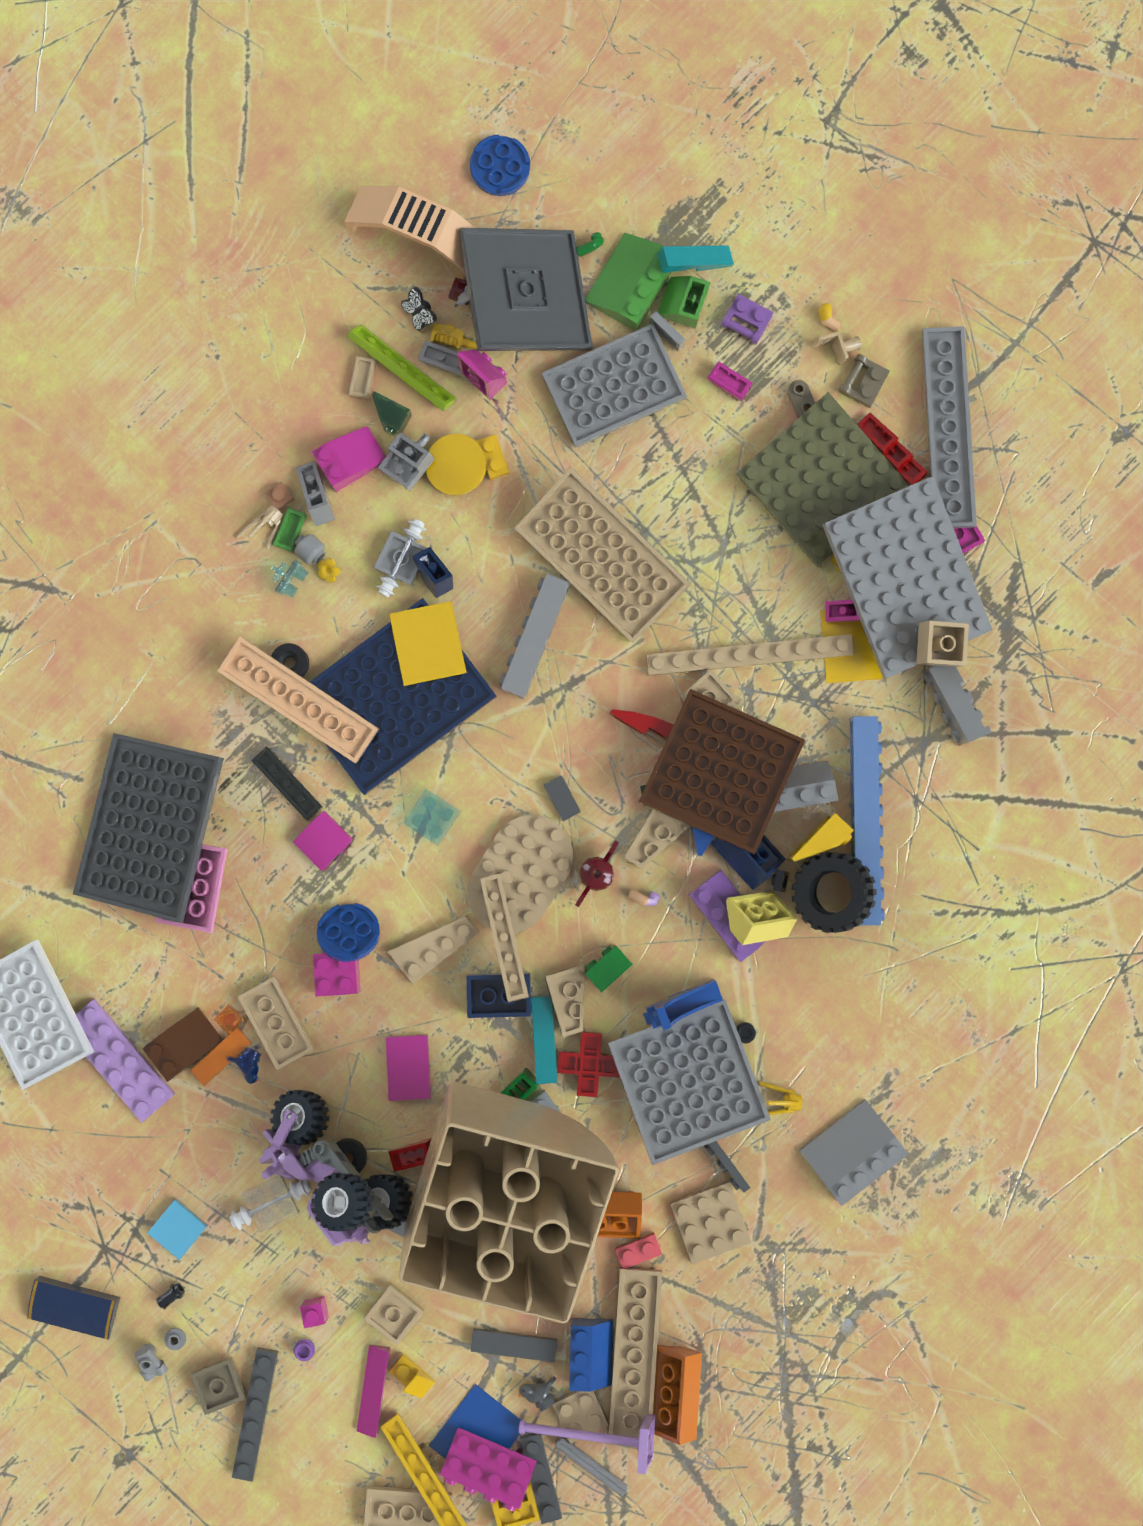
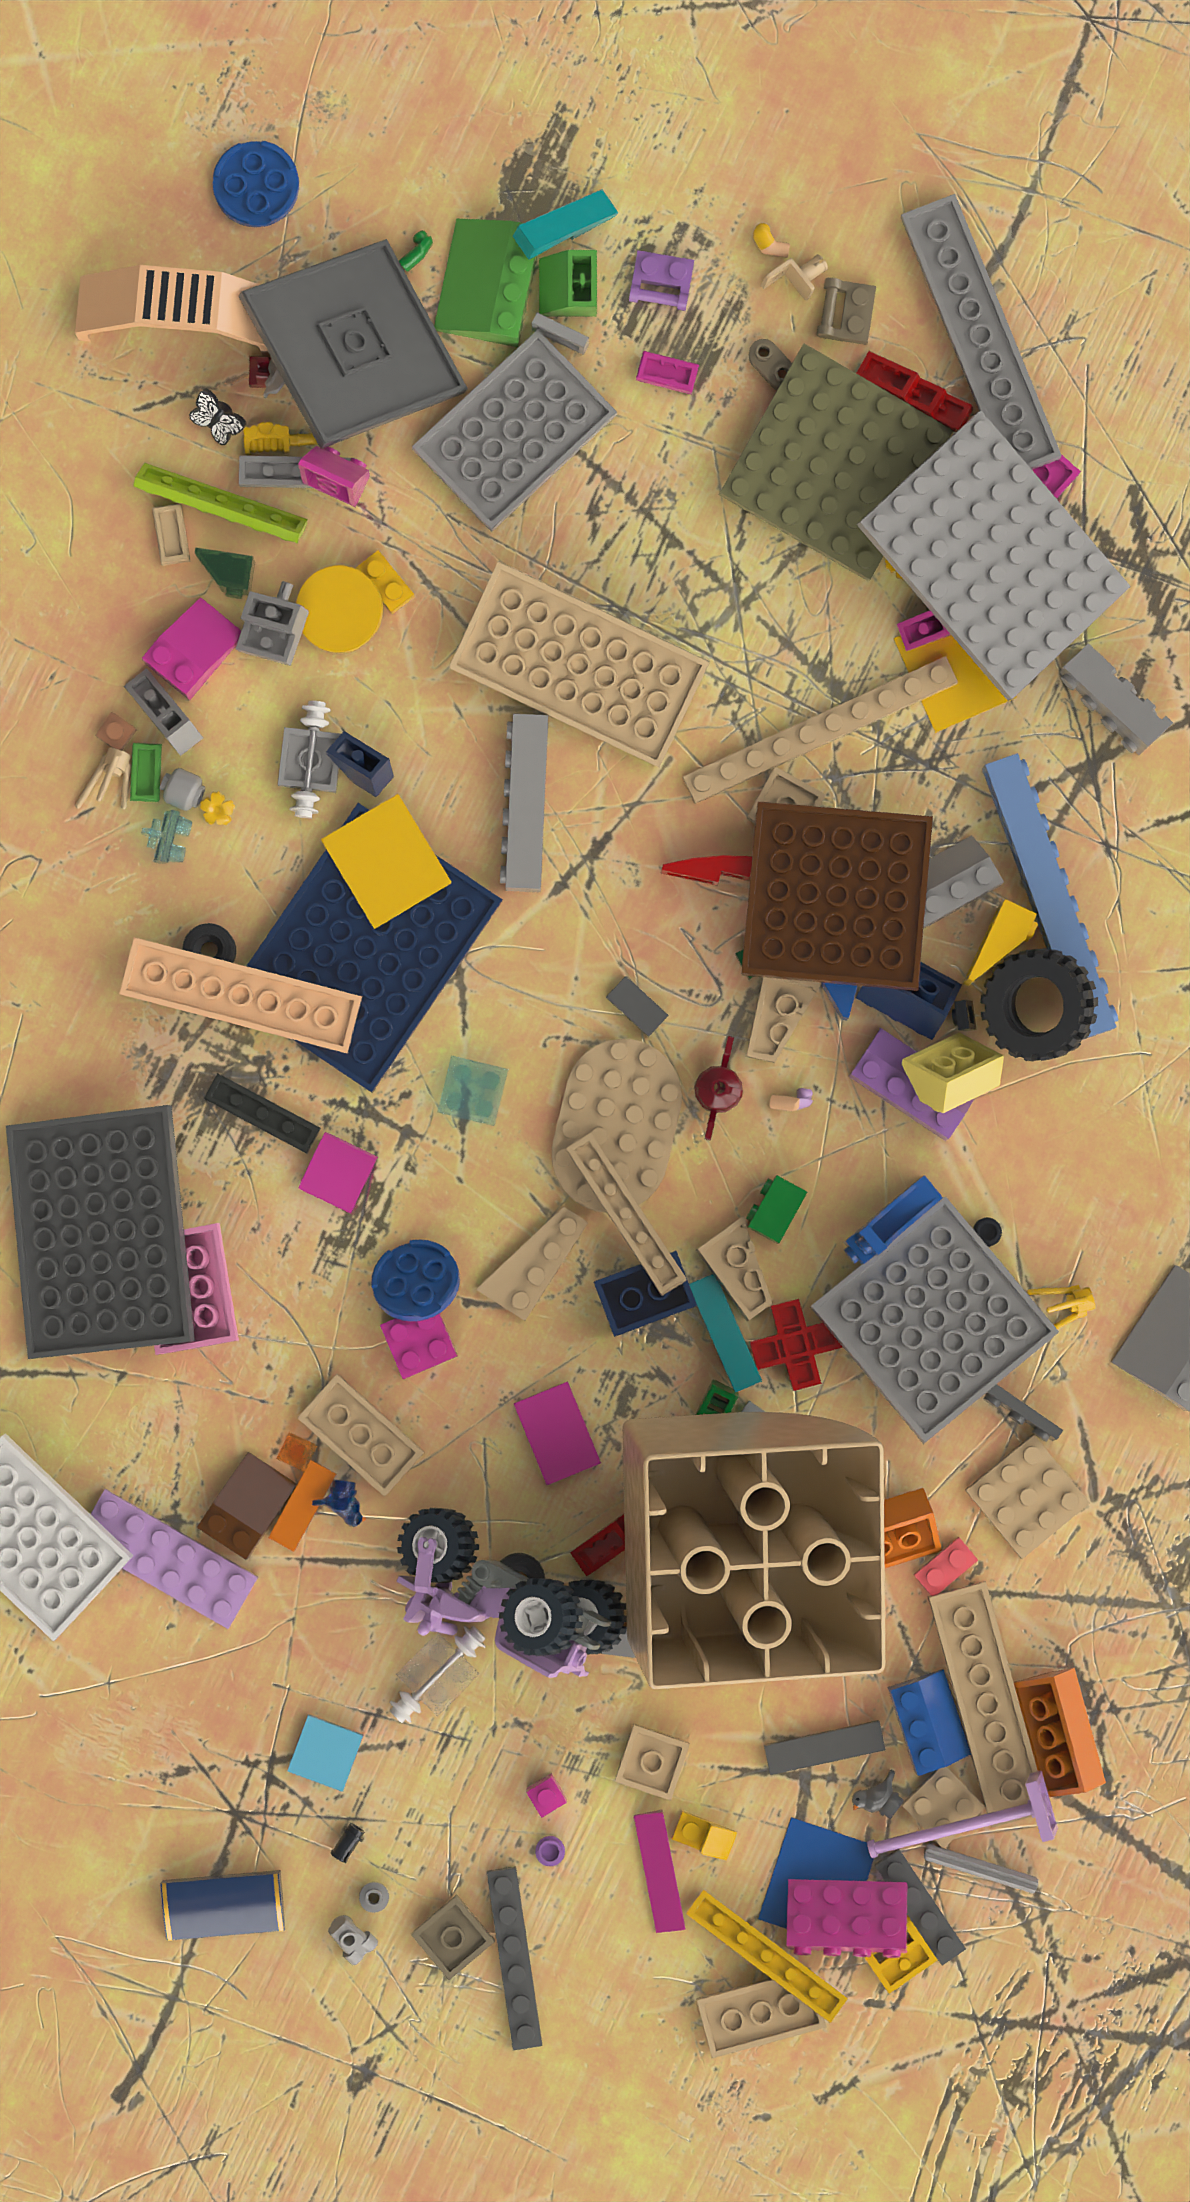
camera: 30 degrees left, 0 degrees up
tan brick [916,621,969,667] -> none

